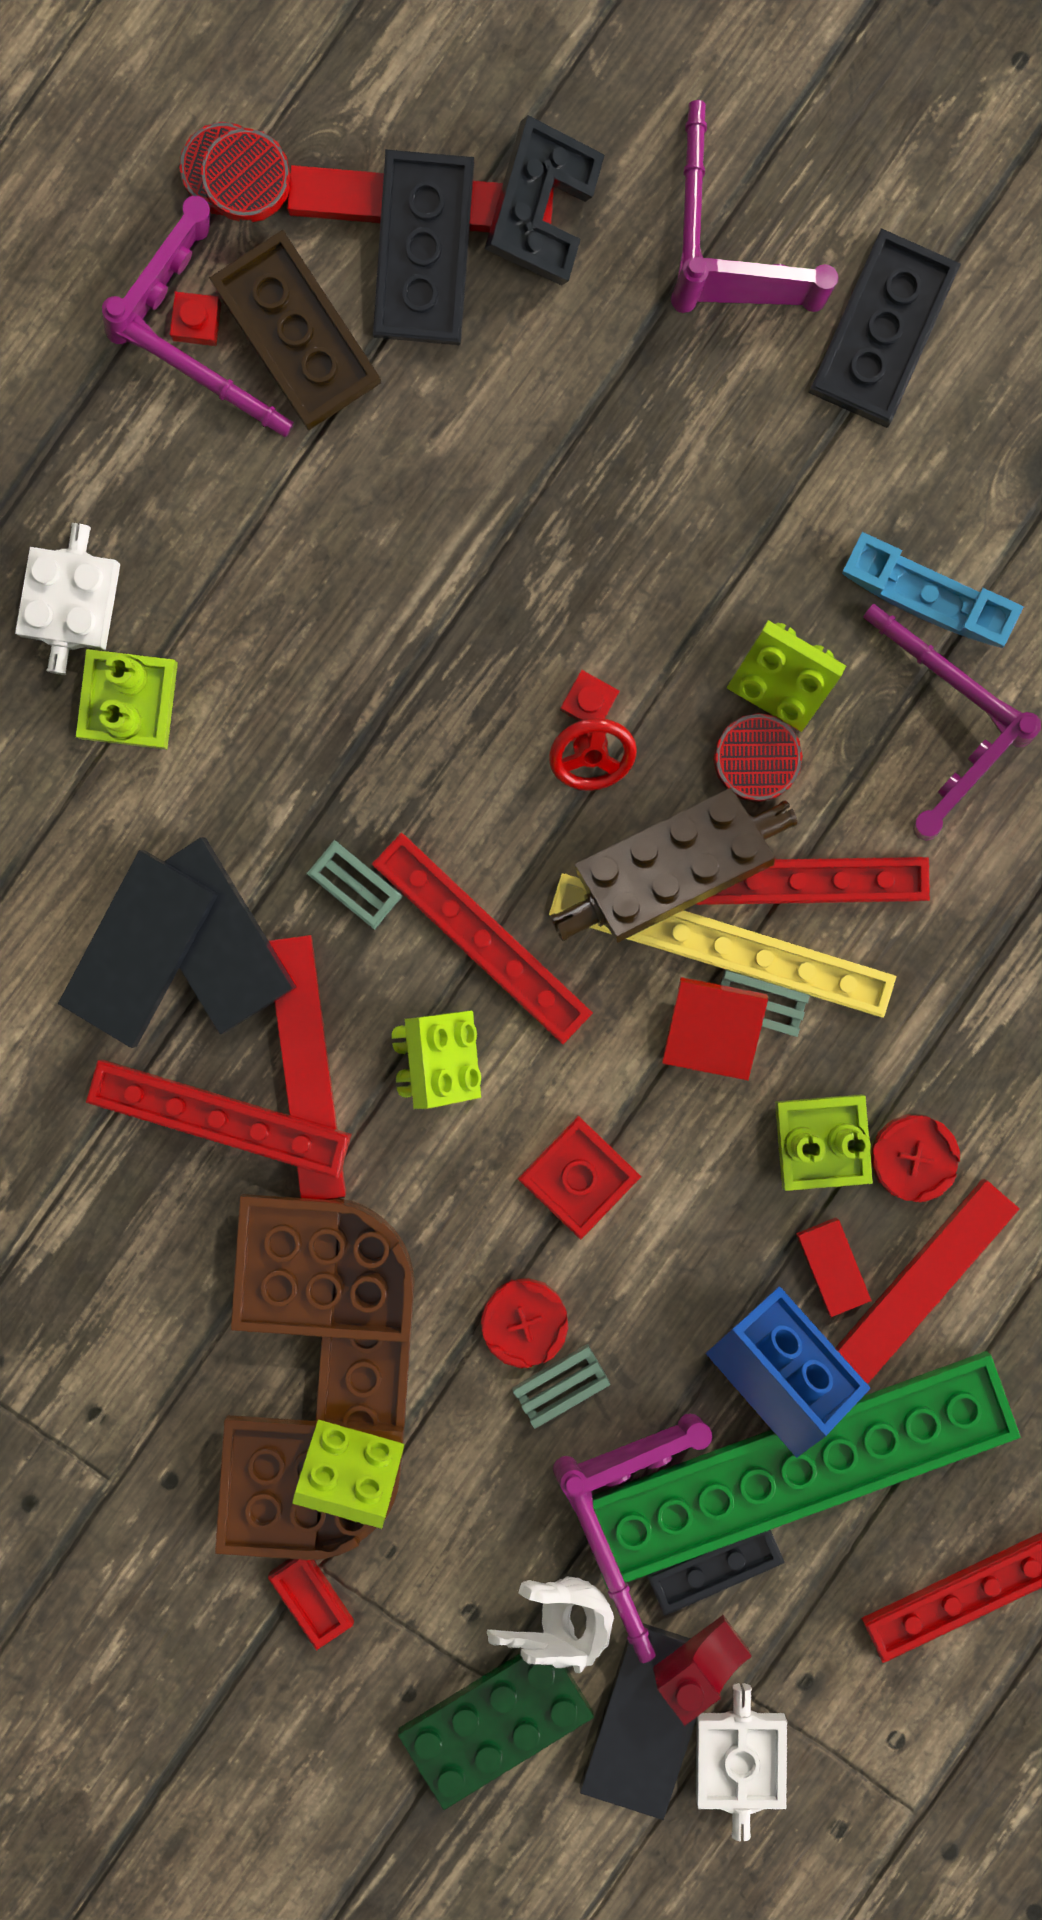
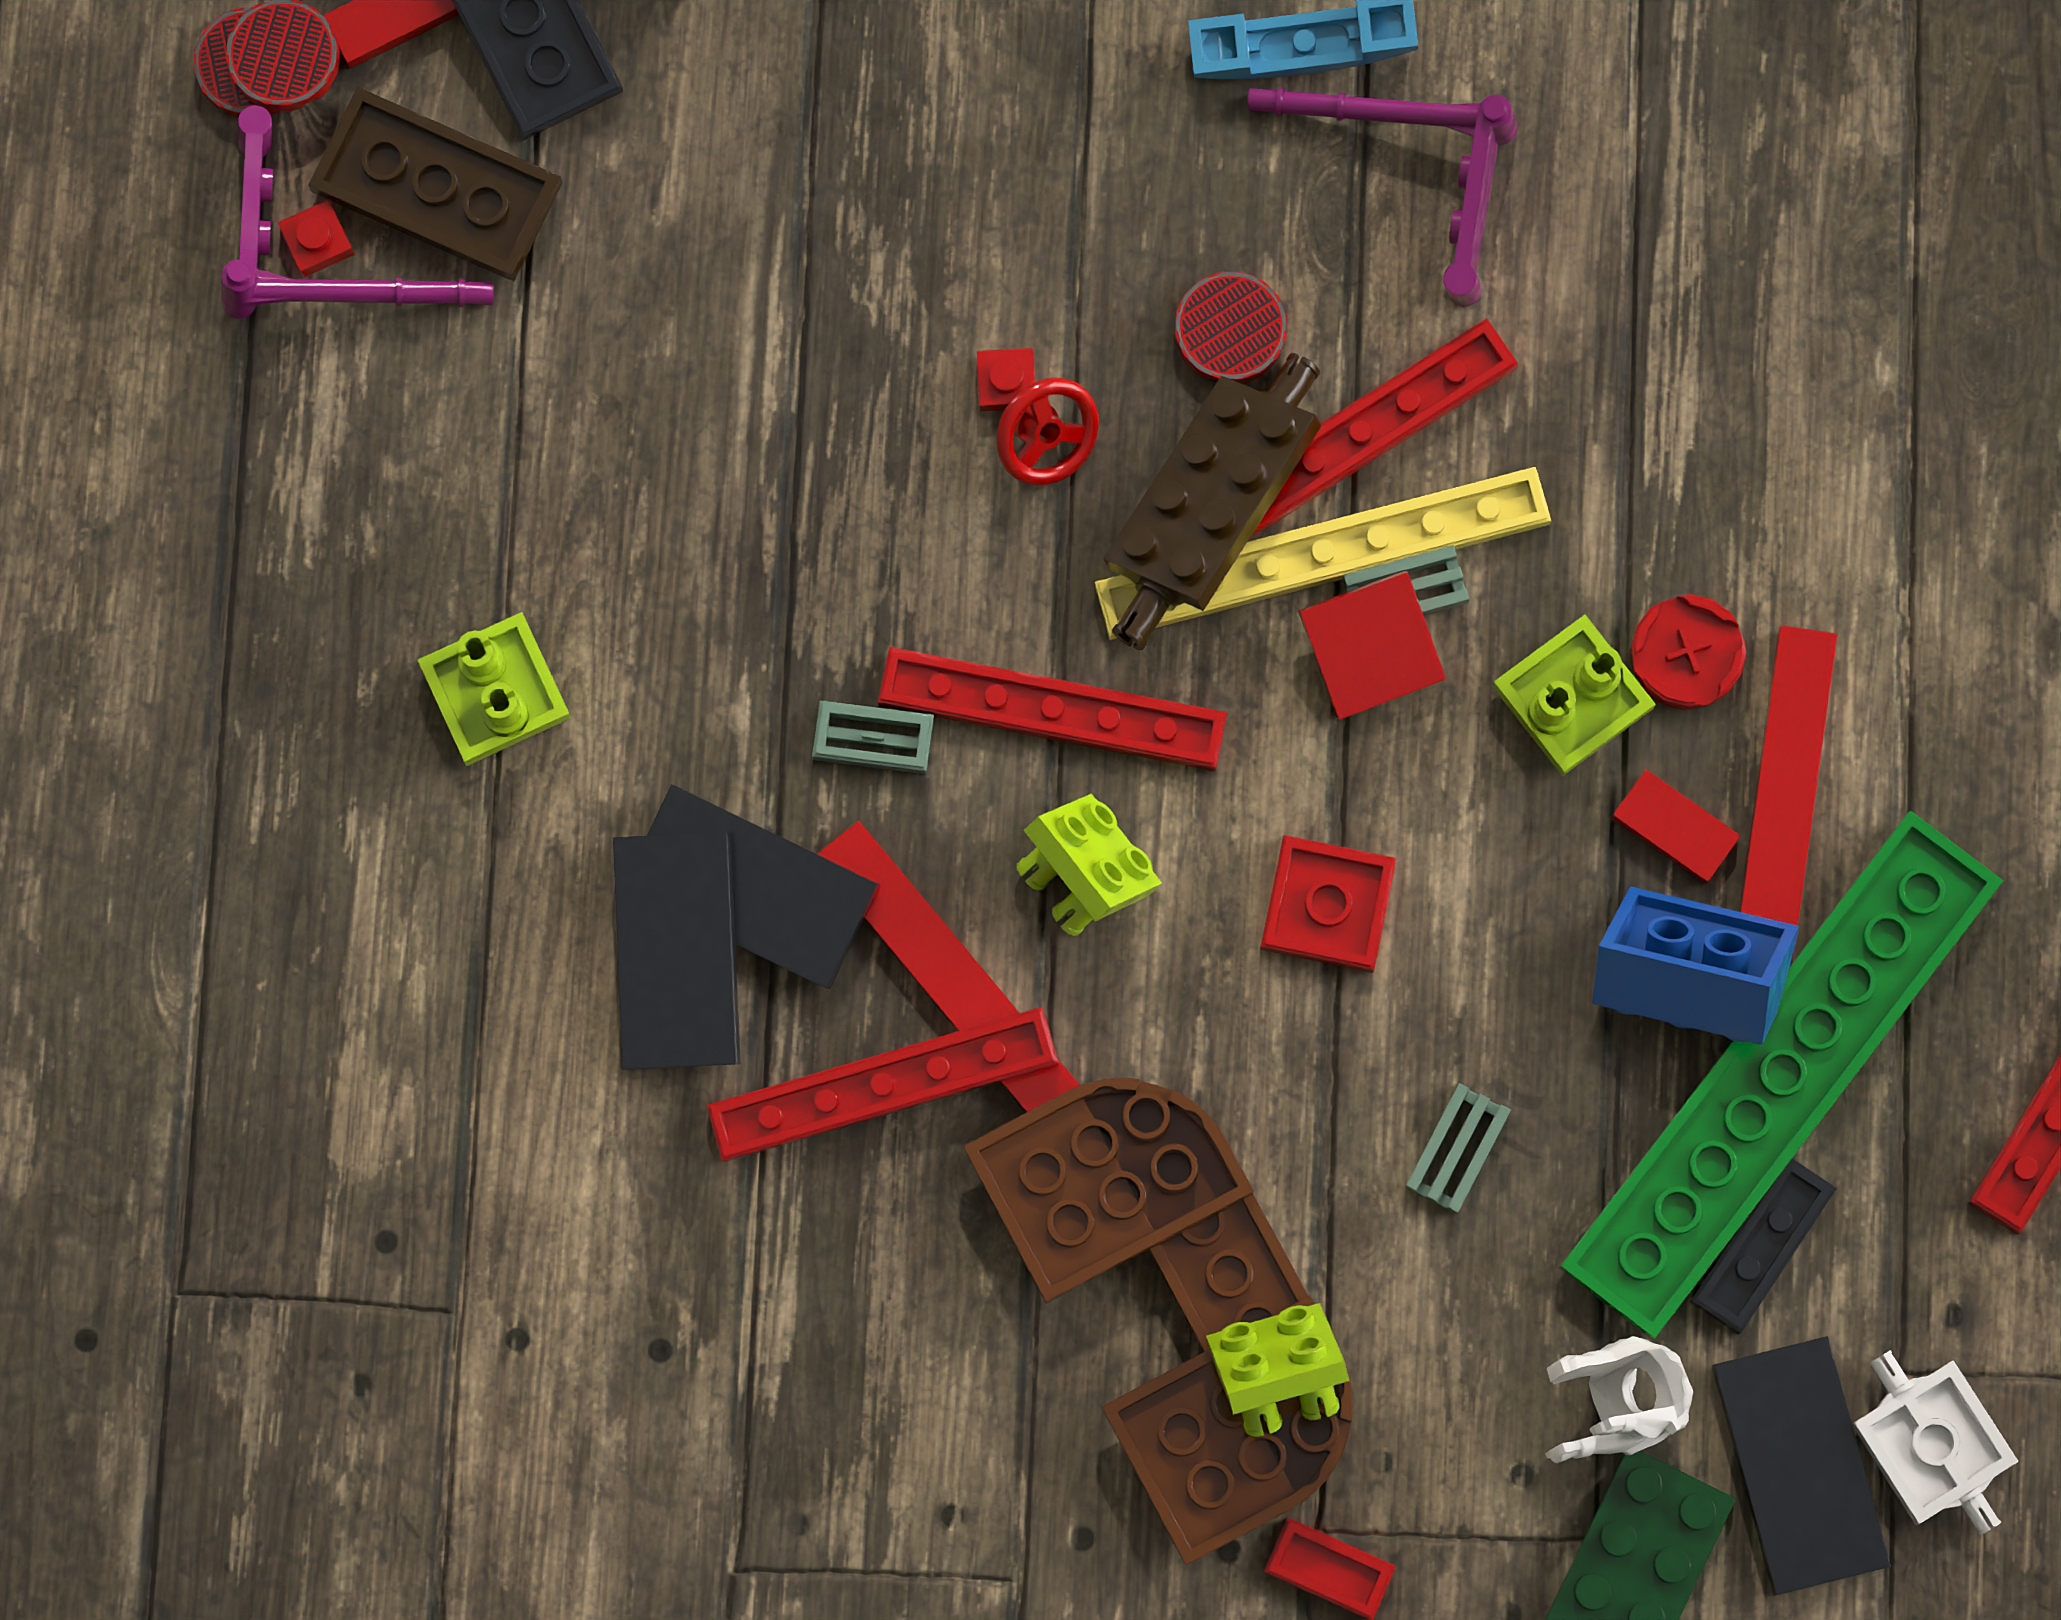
camera: 30 degrees left, 10 degrees down
white plate [15,523,120,675] -> none
red tile [481,1278,568,1368] -> none
magenta piece [553,1413,712,1663] -> none
dark red arch [653,1615,752,1725] -> none
lime plate [727,620,846,732] -> none

